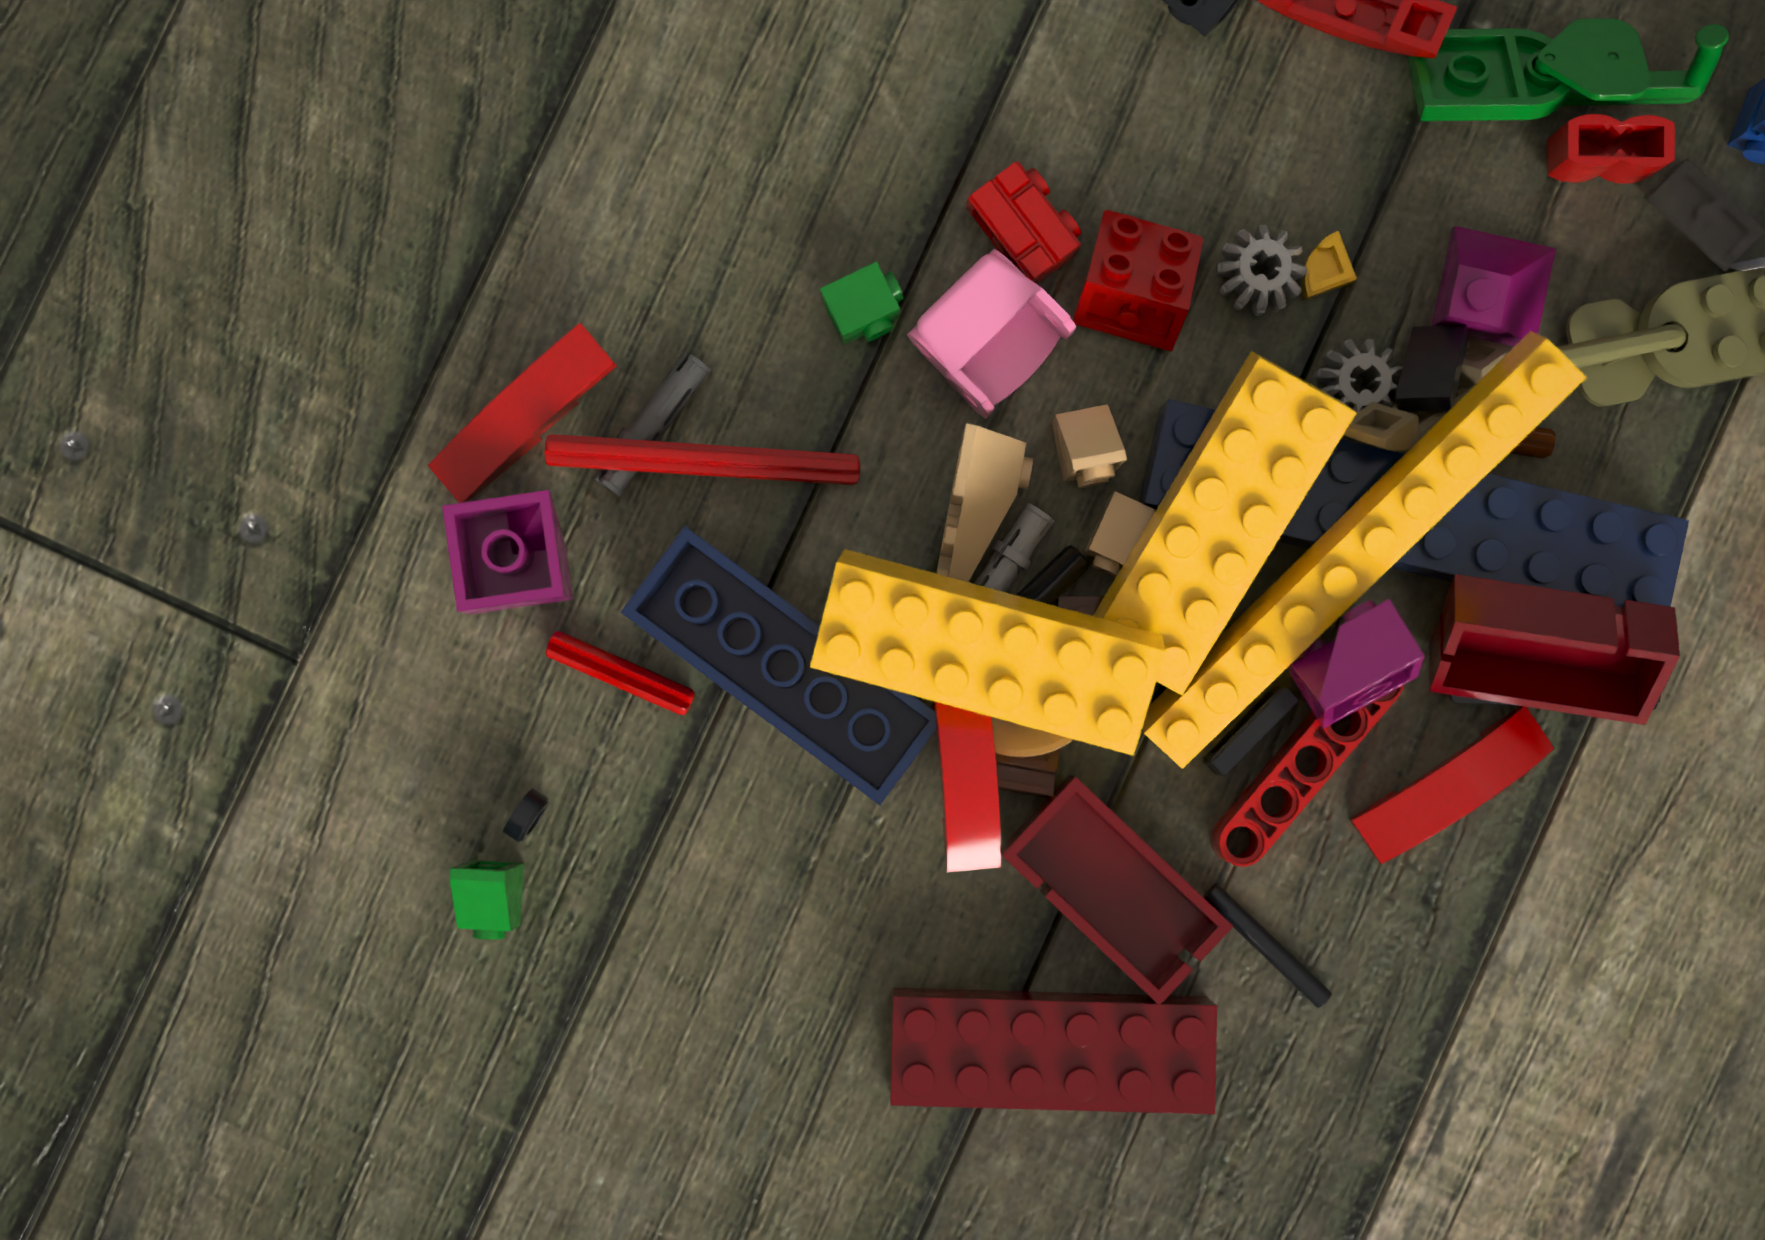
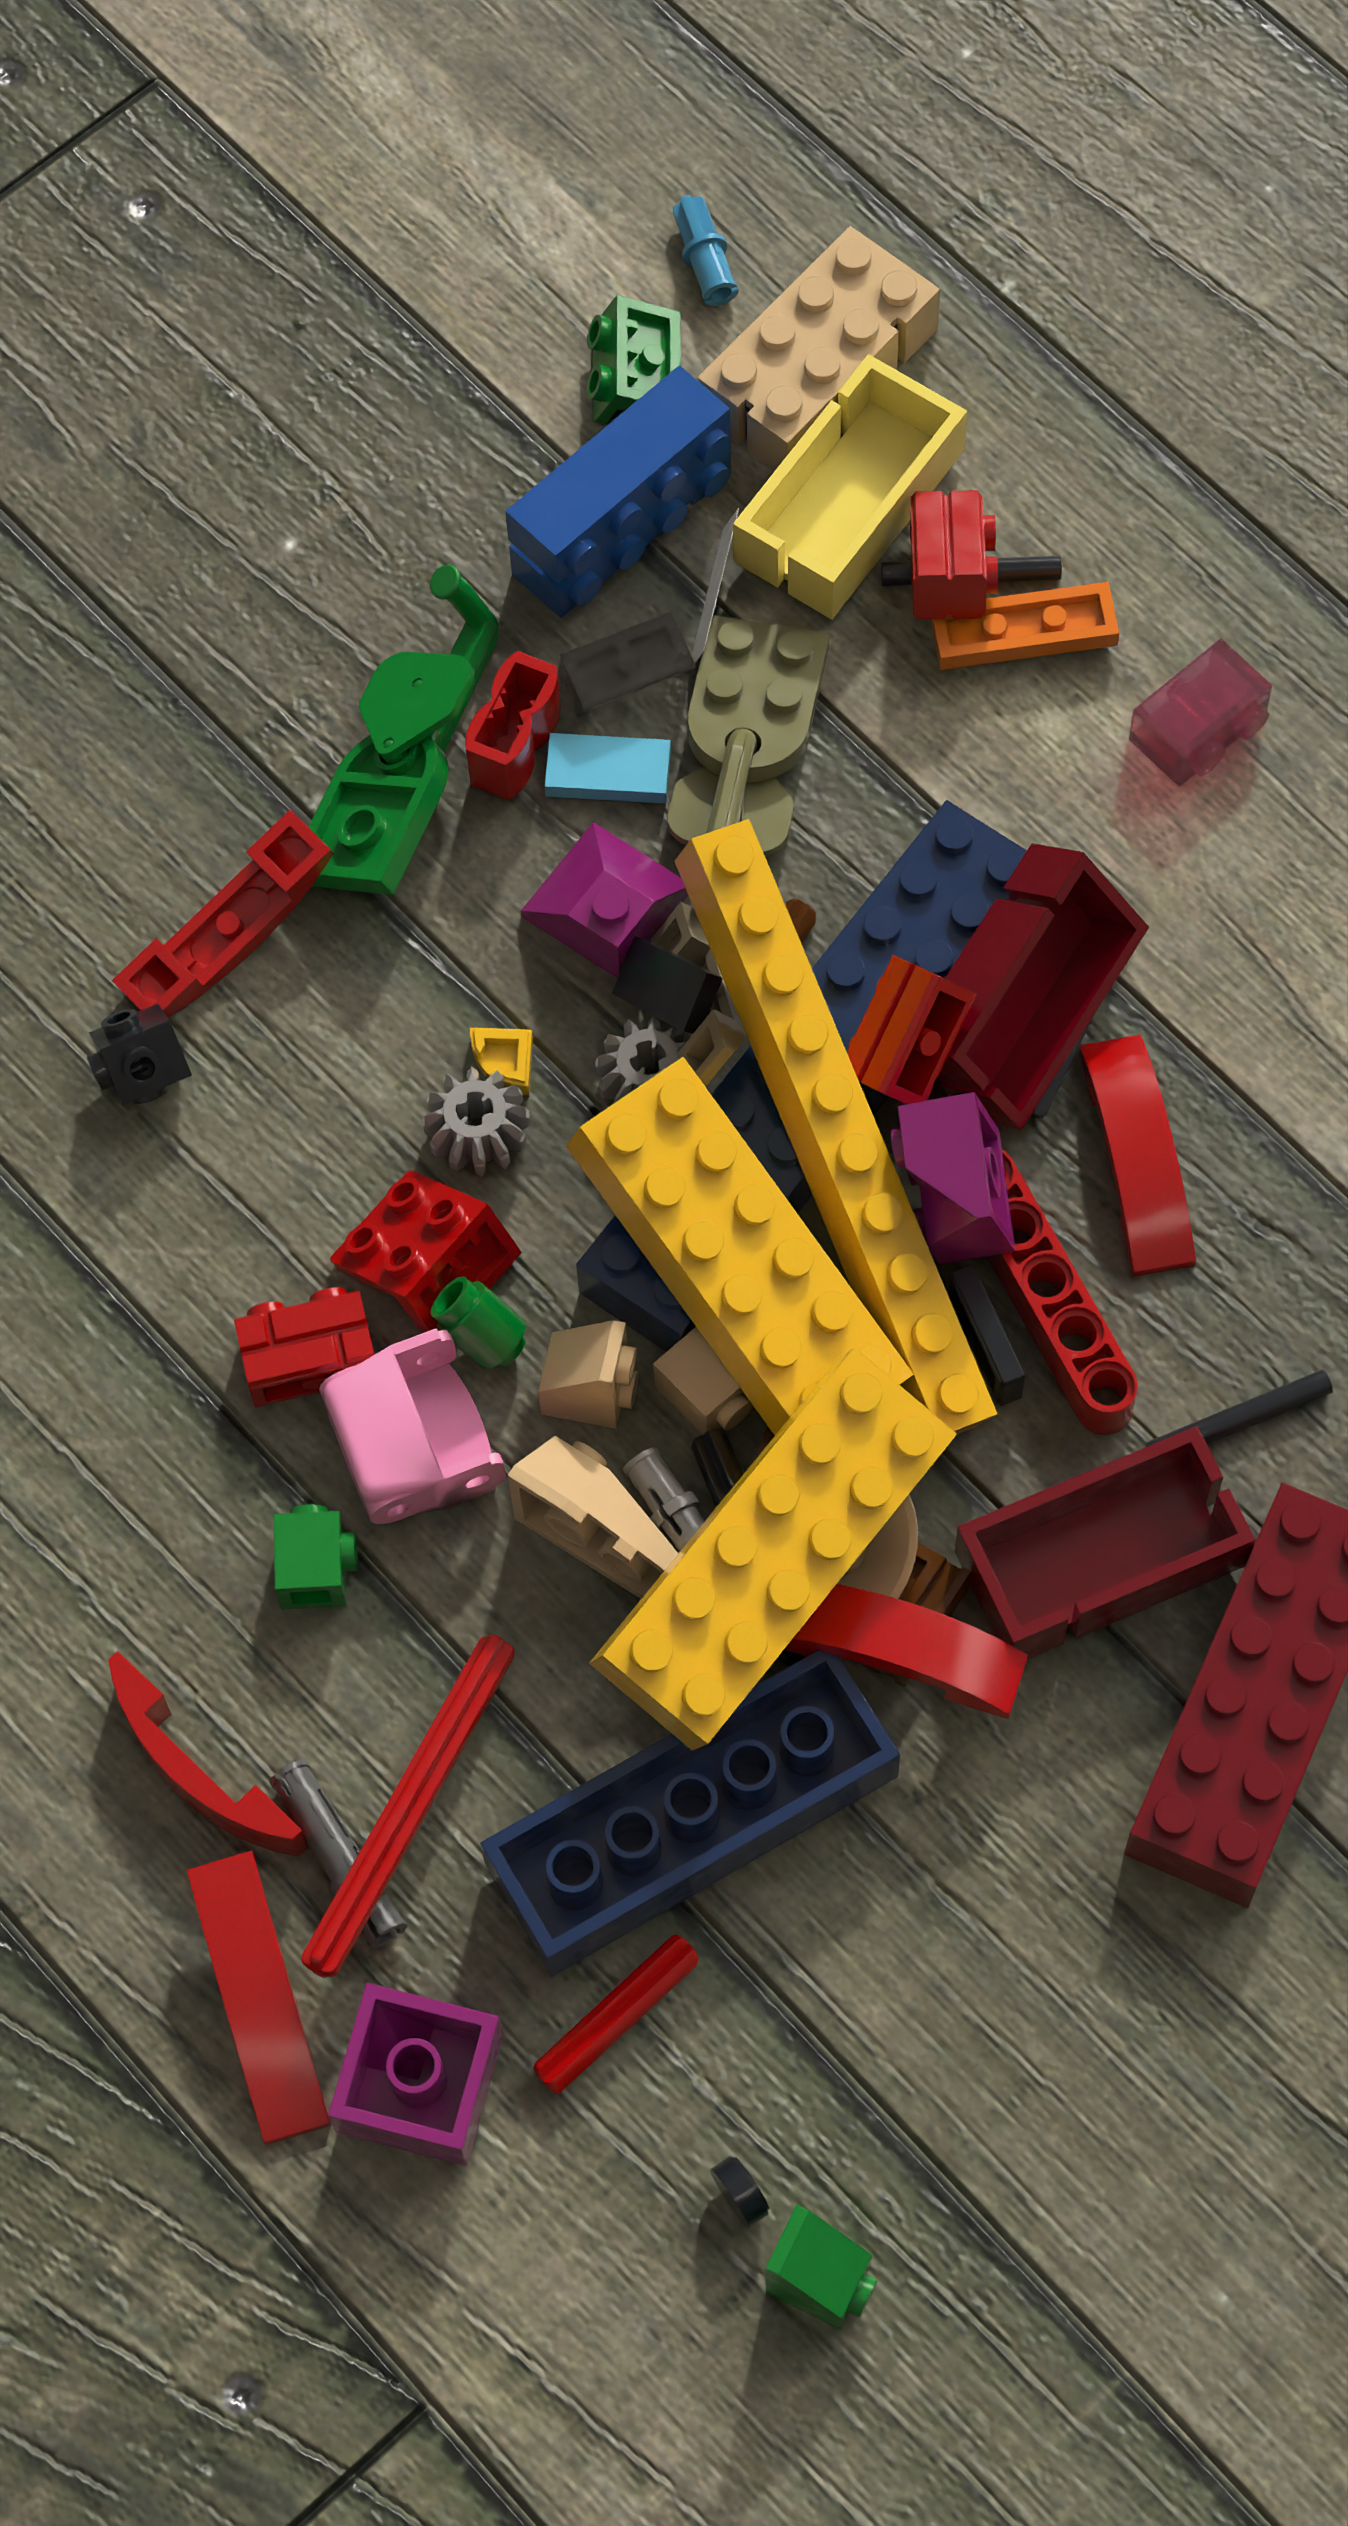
camera: 60 degrees left, 20 degrees down
none -> red slope [108,1651,308,1857]
none -> green brick [431,1277,526,1369]
none -> medium azure tile [544,733,671,804]
none -> red brick [847,955,977,1104]

